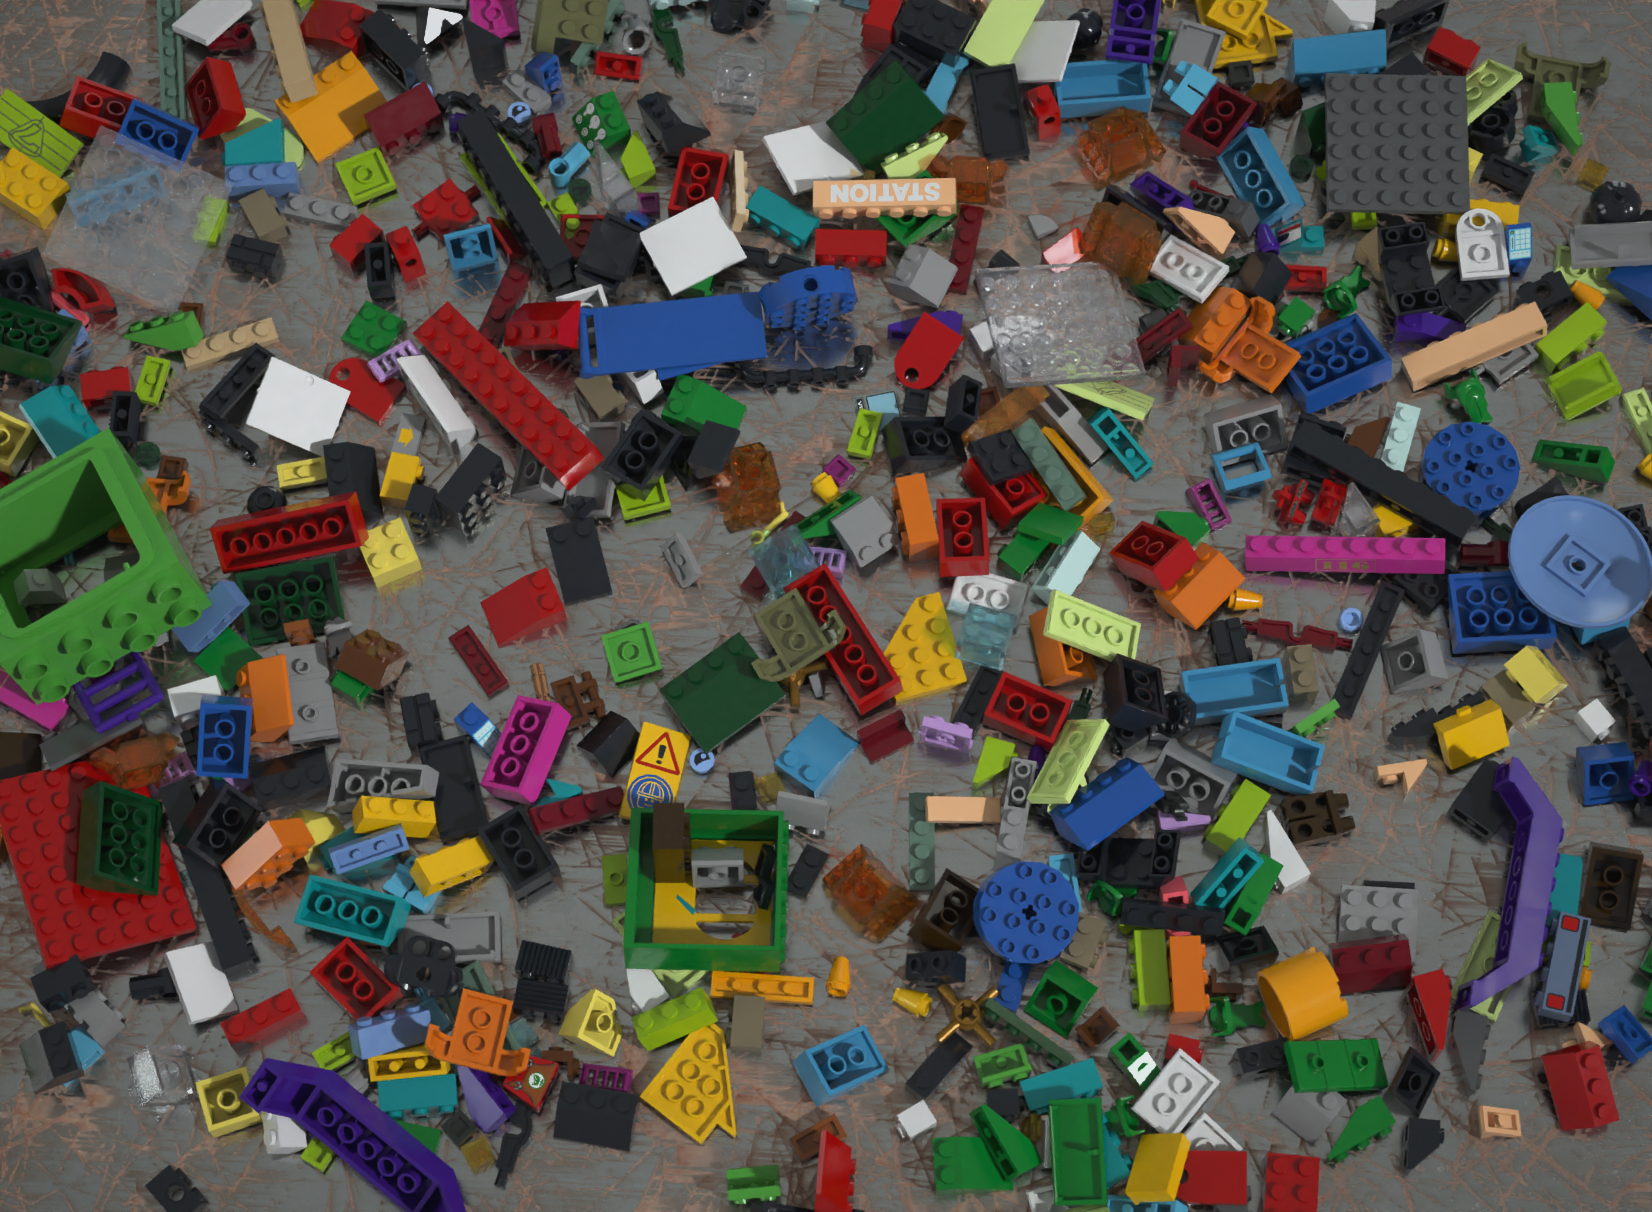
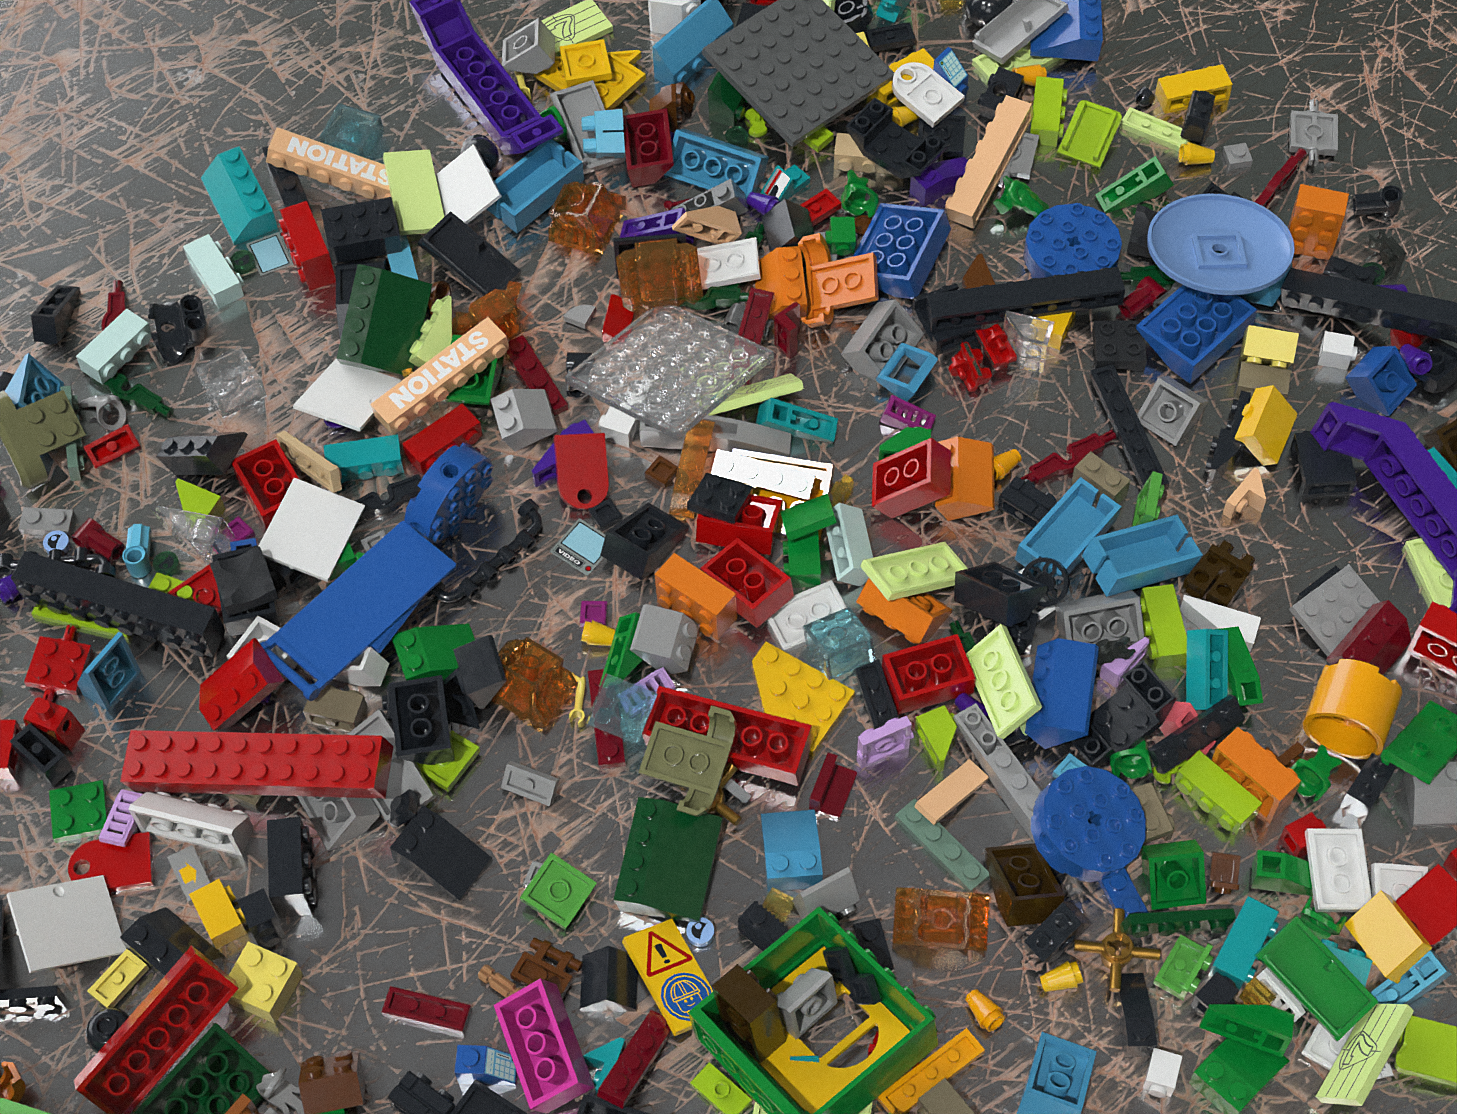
camera: 40 degrees left, 10 degrees down
dark red plate [478,261,533,349] -> none
red slope [480,567,567,646] -> none
red slope [486,216,526,263] -> none
blue slope [524,52,562,93] -> none
green slope [572,91,631,157] -> none
lime plate [847,408,883,460] -> none
black brick [944,375,983,434] -> none
red torso [1022,84,1061,141] -> none
black slope [1215,925,1279,975] -> none
pearl dark grey plate [1227,60,1255,88] -> none
dark pink brick [1245,535,1445,574] -> none
light blue tile [1338,608,1364,634] -> none
light aqua brick [1380,402,1421,472] -> none

